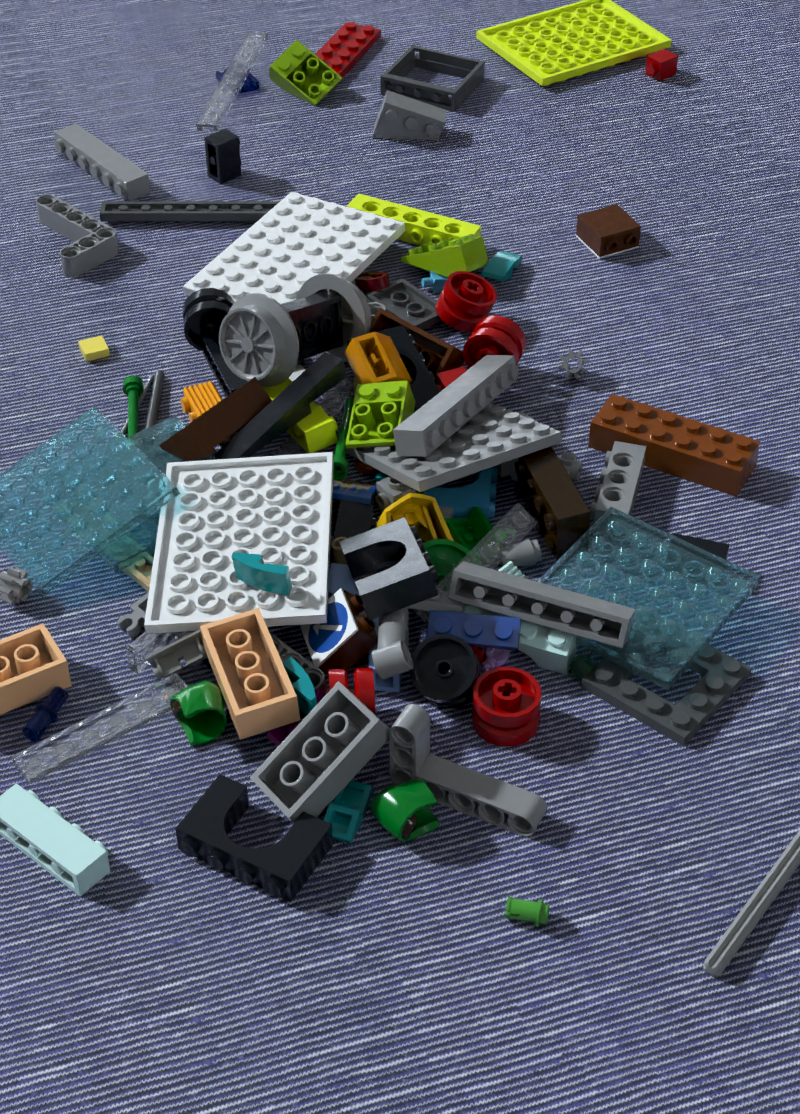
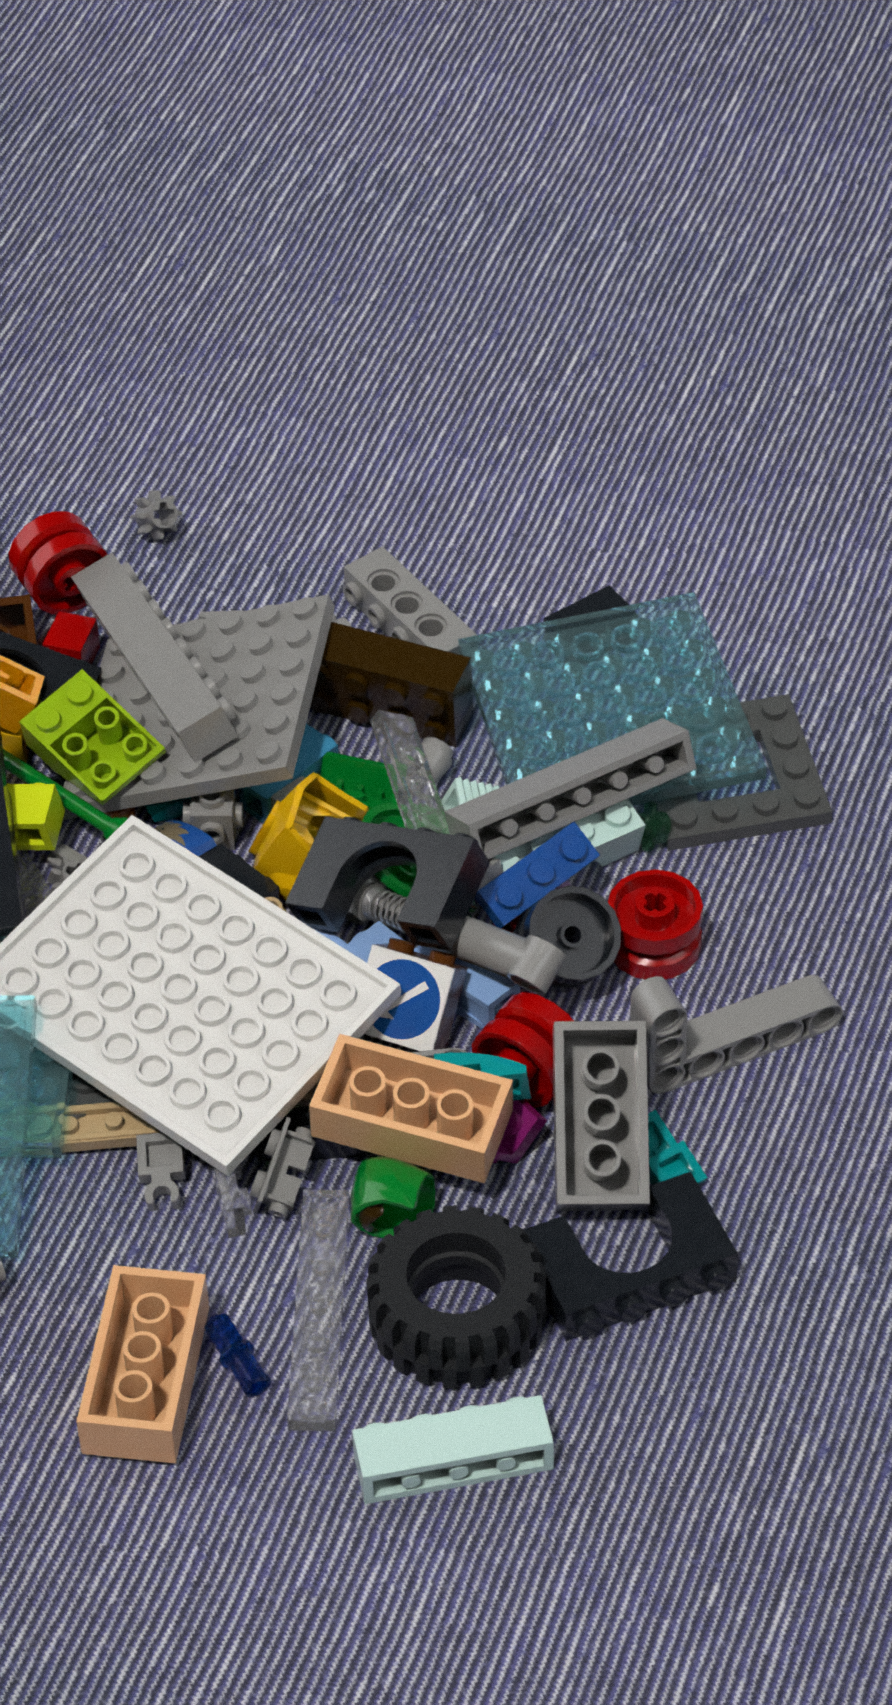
camera: 50 degrees left, 5 degrees up
teal slope [232,552,292,595] -> none
green piece [370,779,440,842] -> none
dark orange brick [588,394,760,497] -> none
none -> black tyre [366,1205,546,1389]

